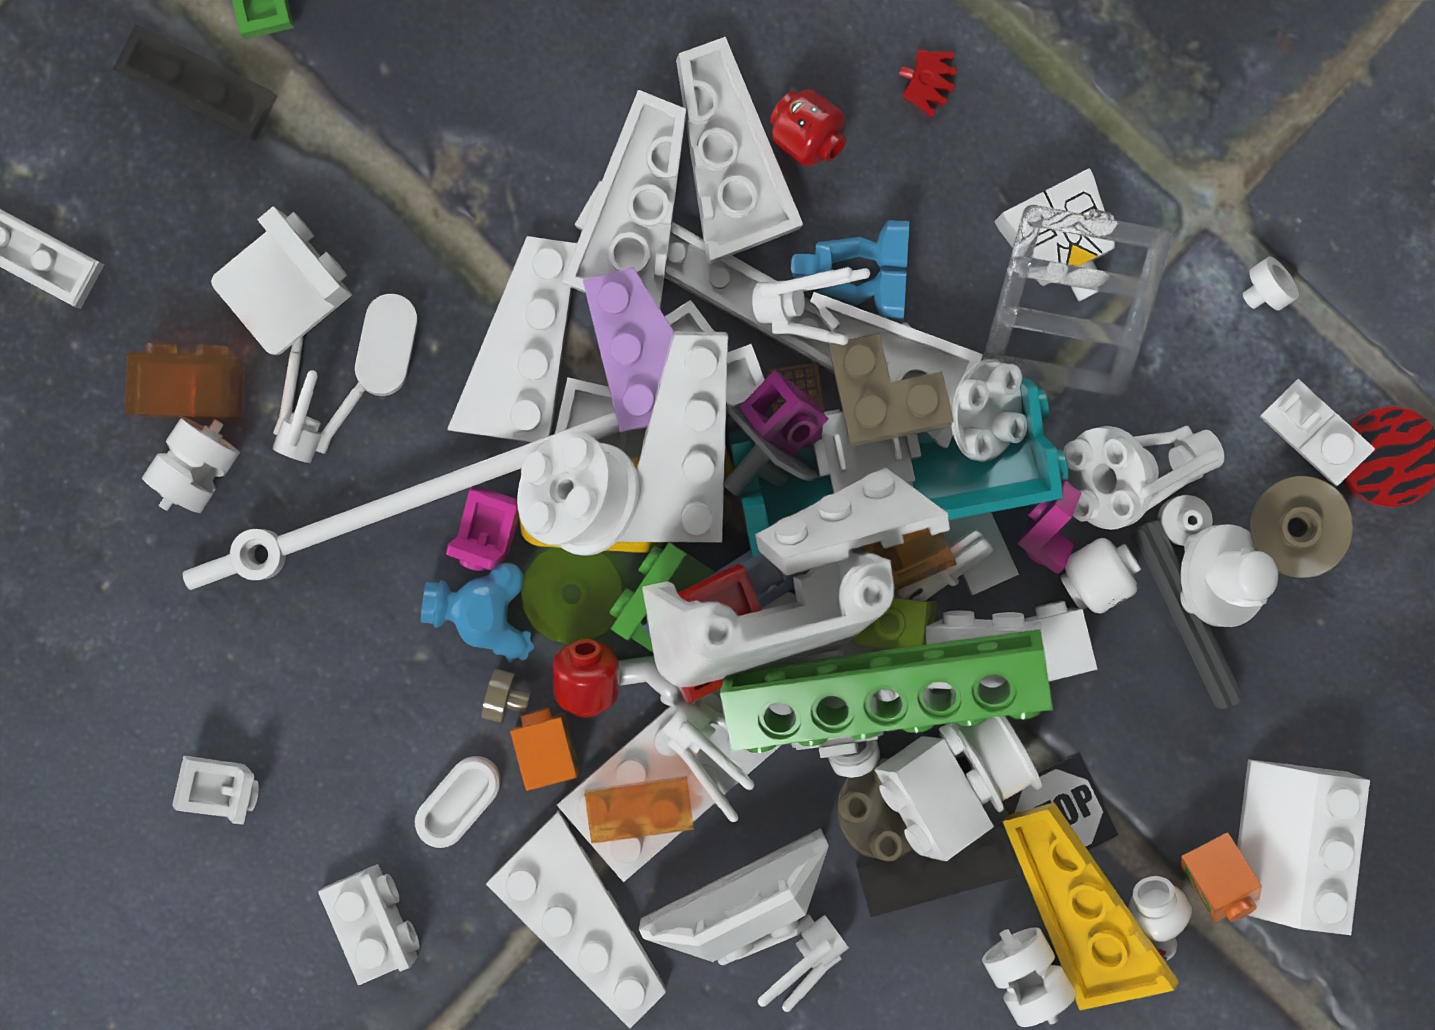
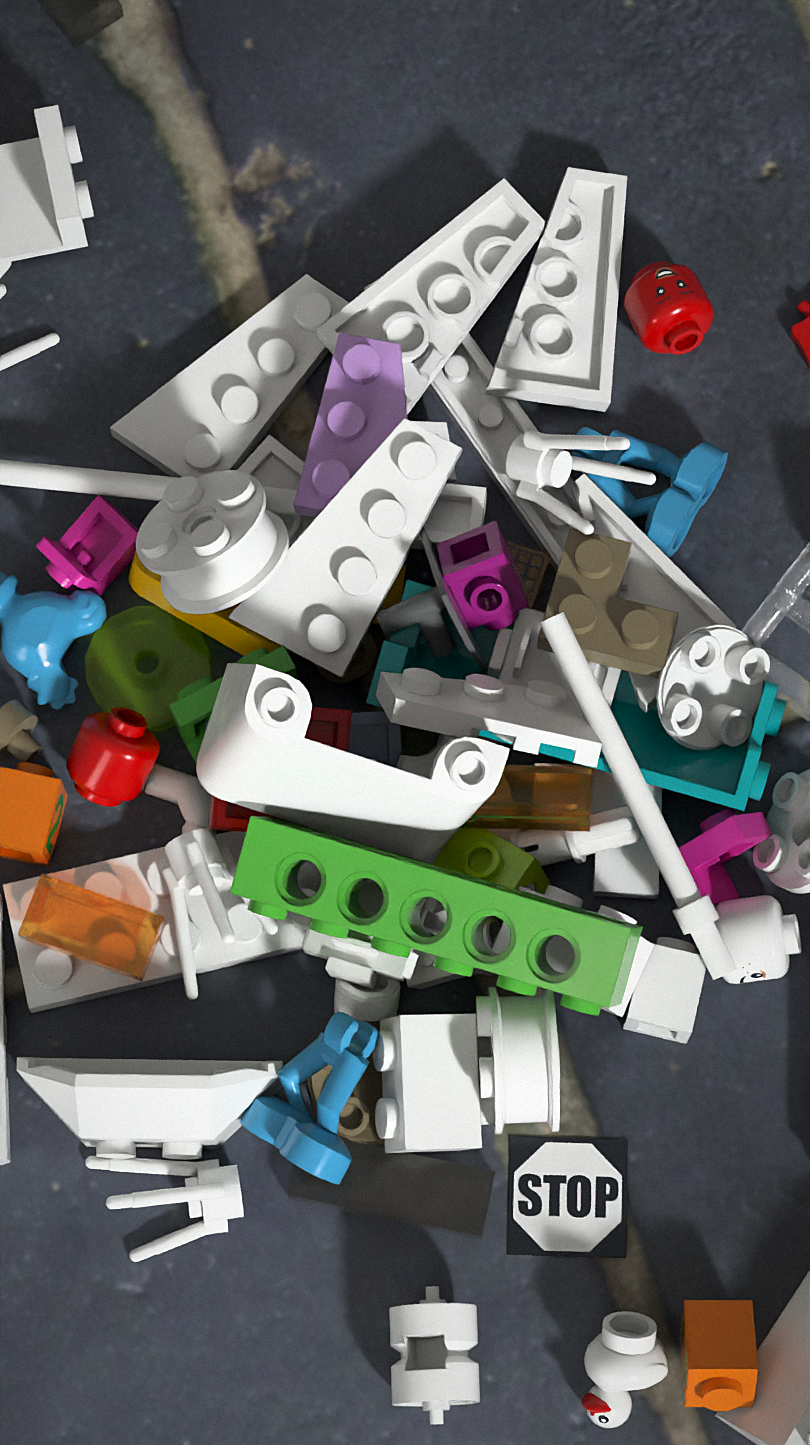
camera: 25 degrees right, 15 degrees down
white tile [355,294,418,396] -> none
yellow wing [1003,803,1179,1010] -> none
none -> dark azure piece [240,1012,379,1185]
none -> white bar [540,612,737,980]

